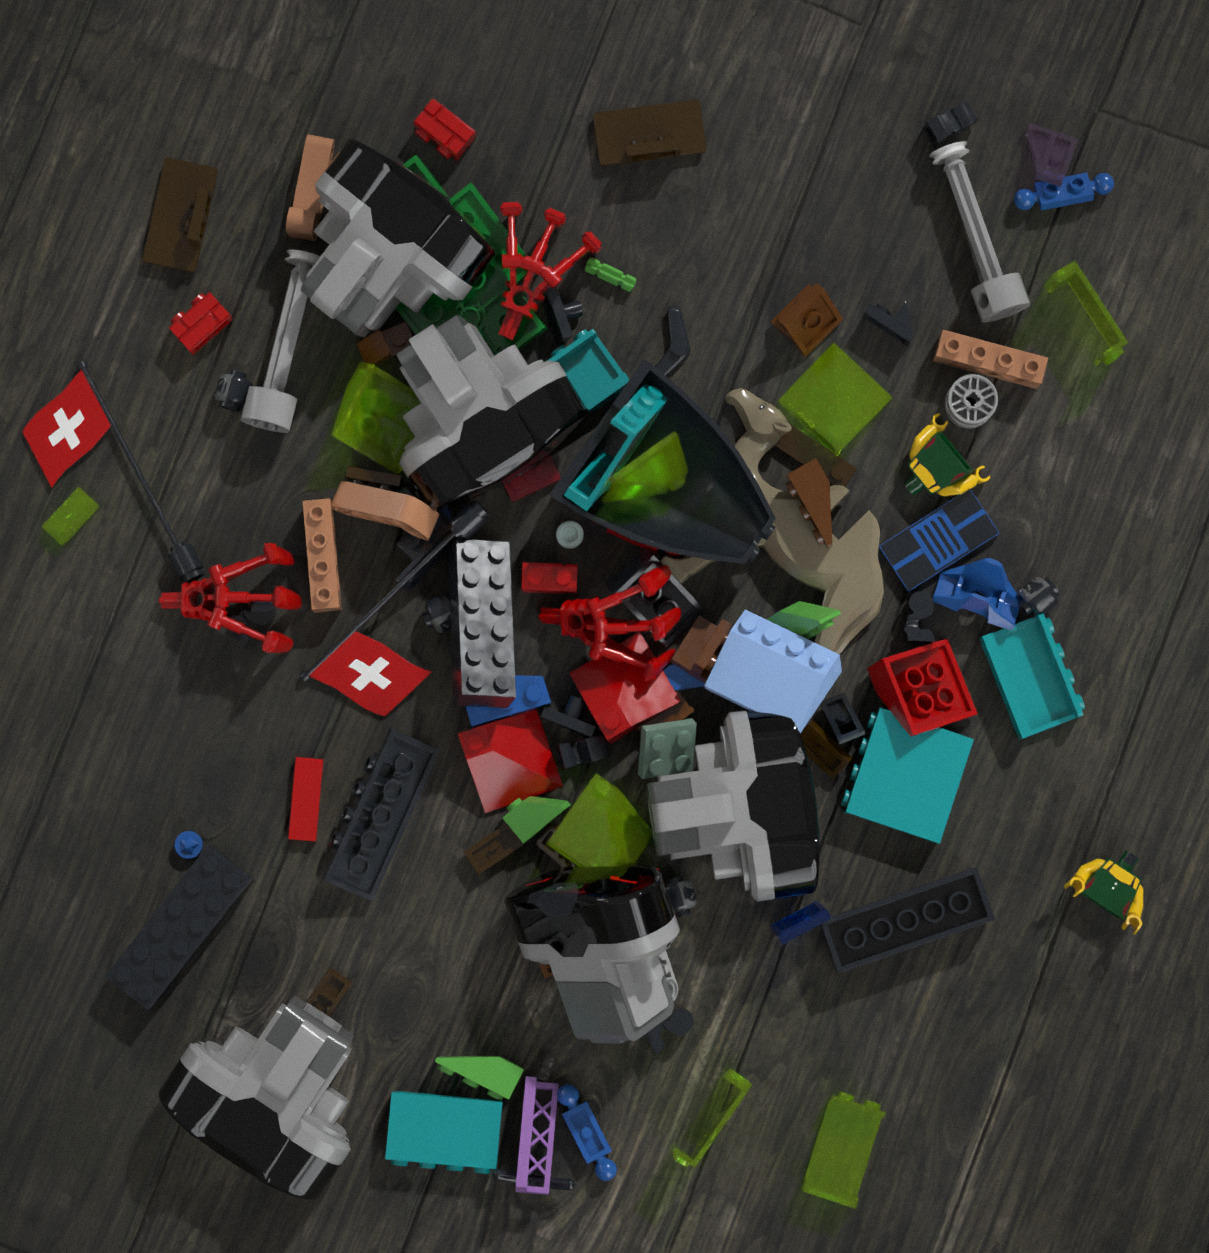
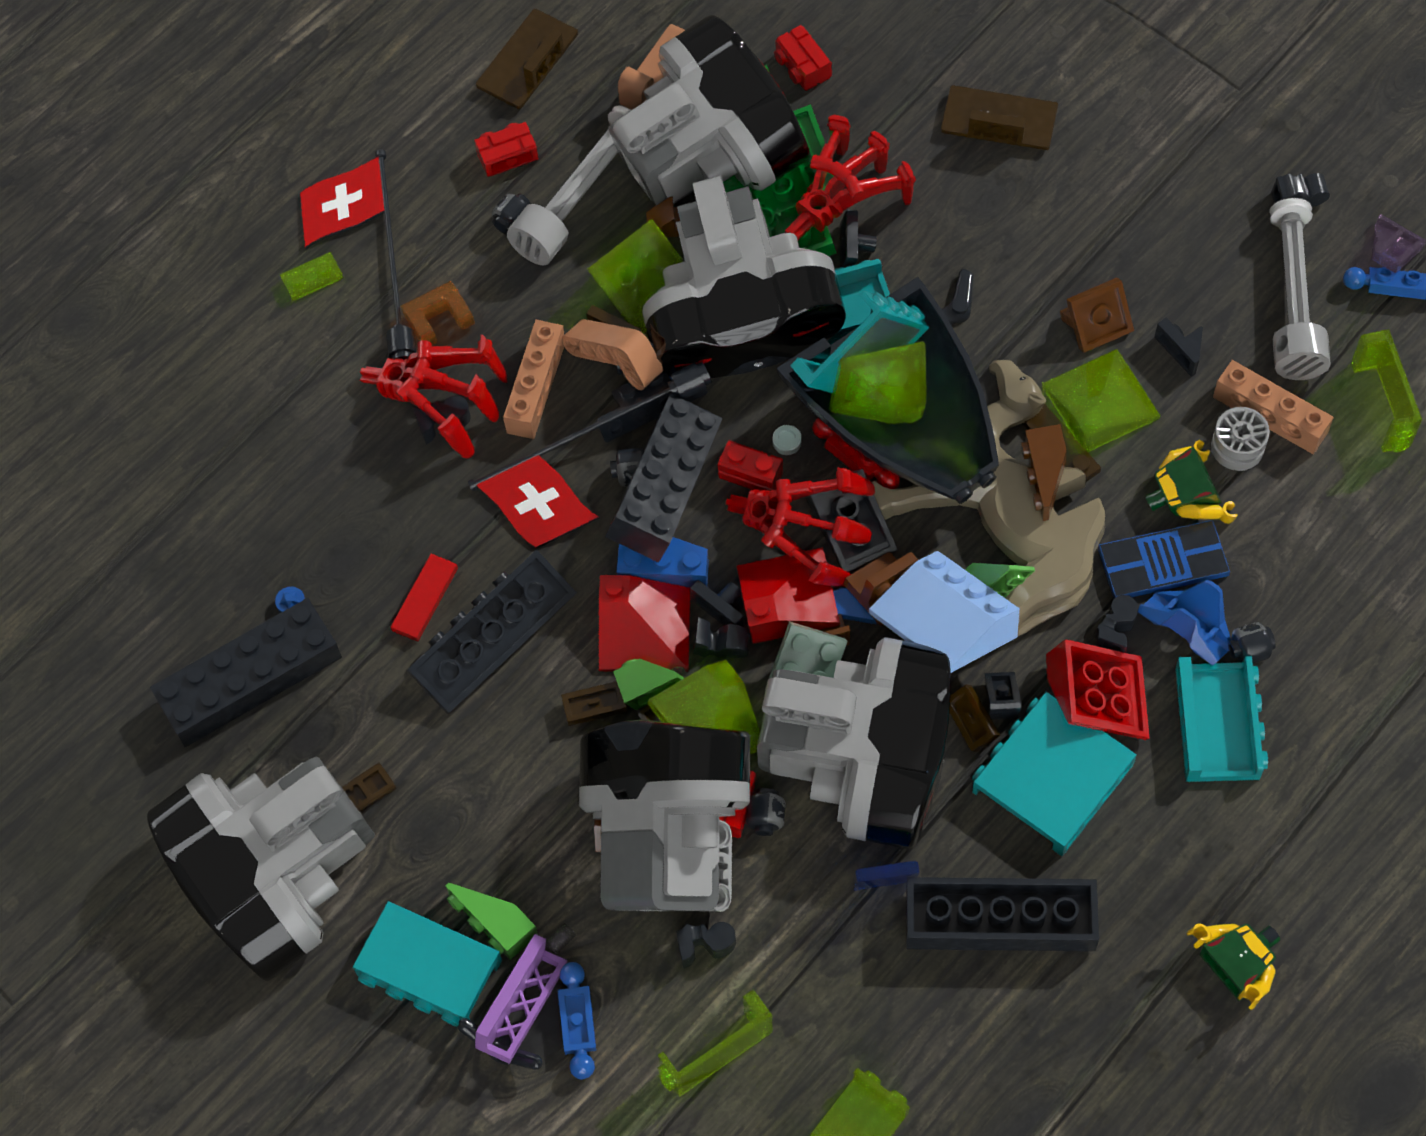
camera: 30 degrees right, 20 degrees down
dark red plate [500,454,561,503] -> none
bright green axle [585,257,636,292] -> none
none -> clear orange connector [400,281,475,345]

